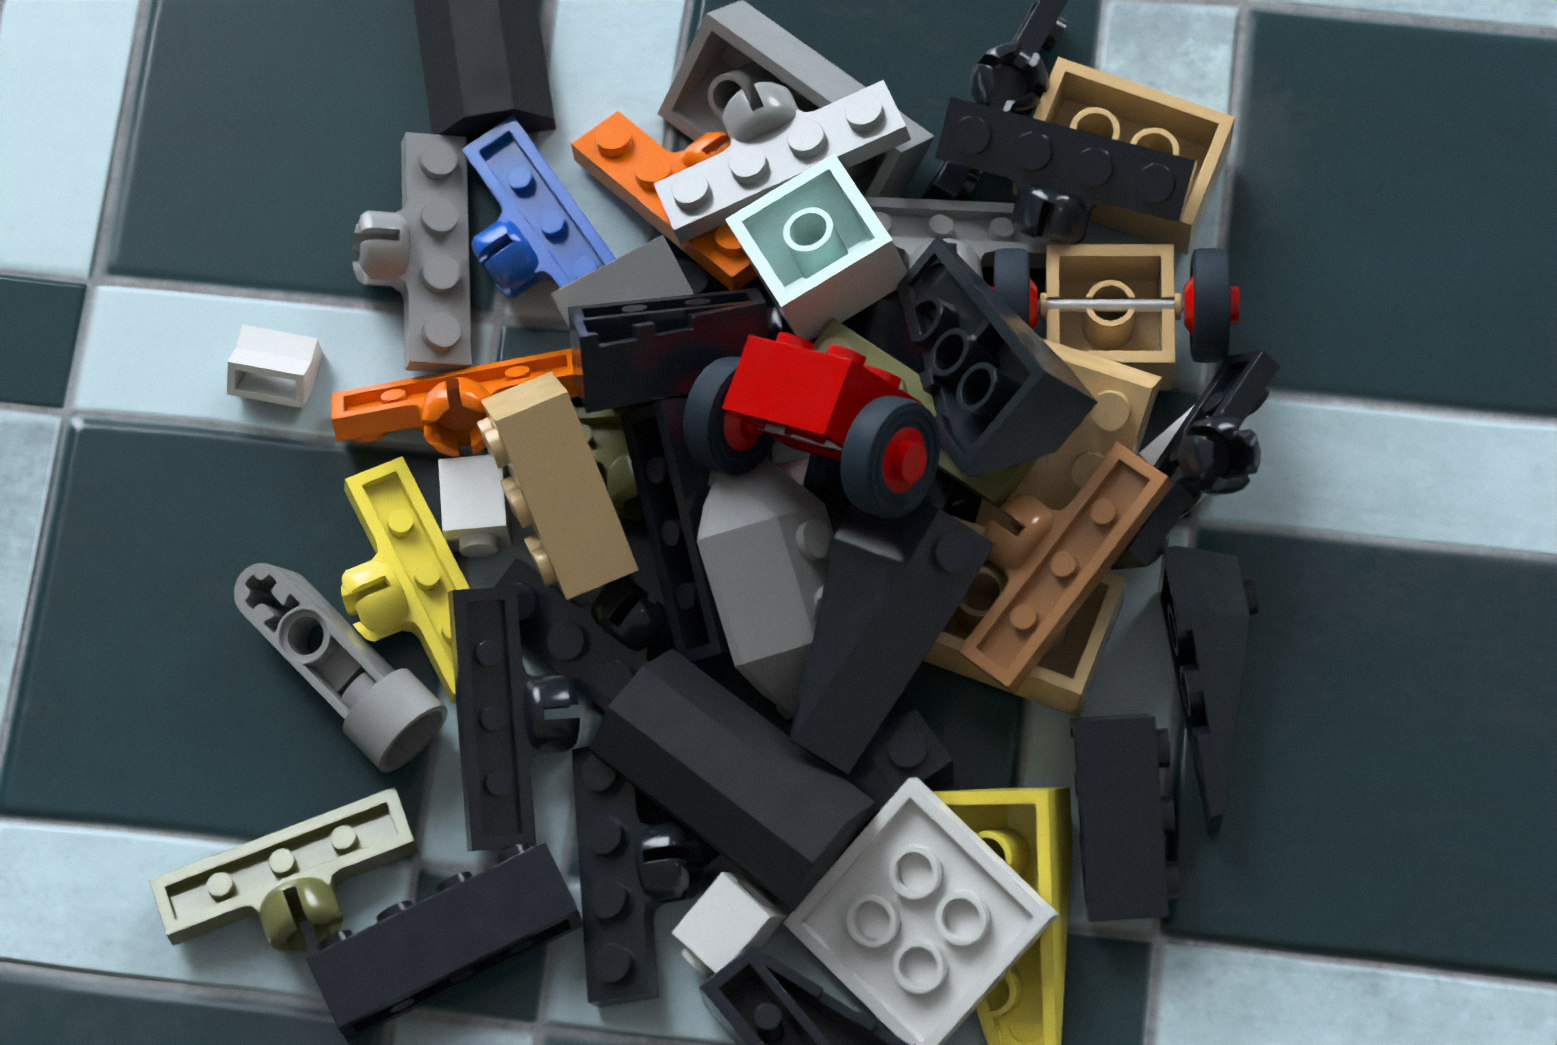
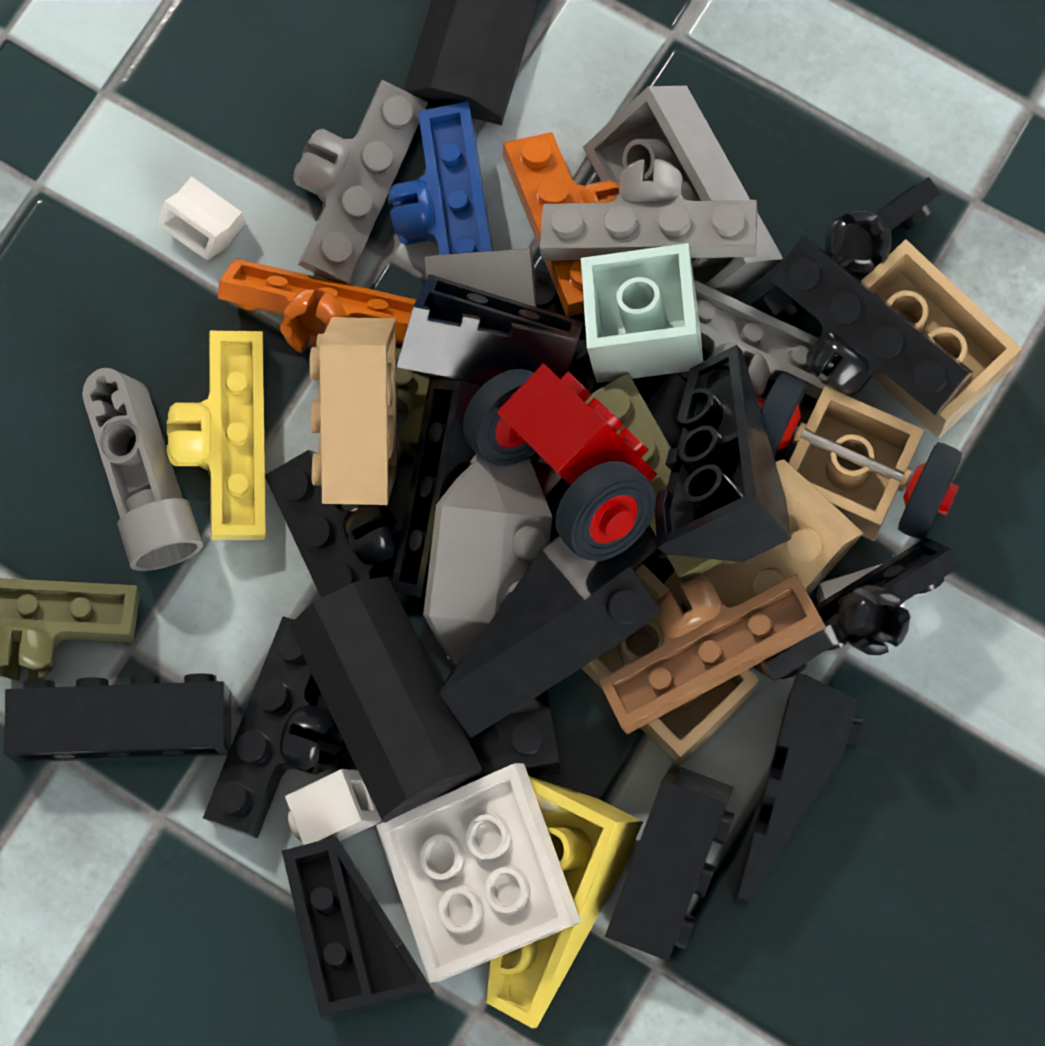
camera: 25 degrees right, 5 degrees up
white brick [438,455,513,557] -> none
black plate [448,586,580,852] -> none

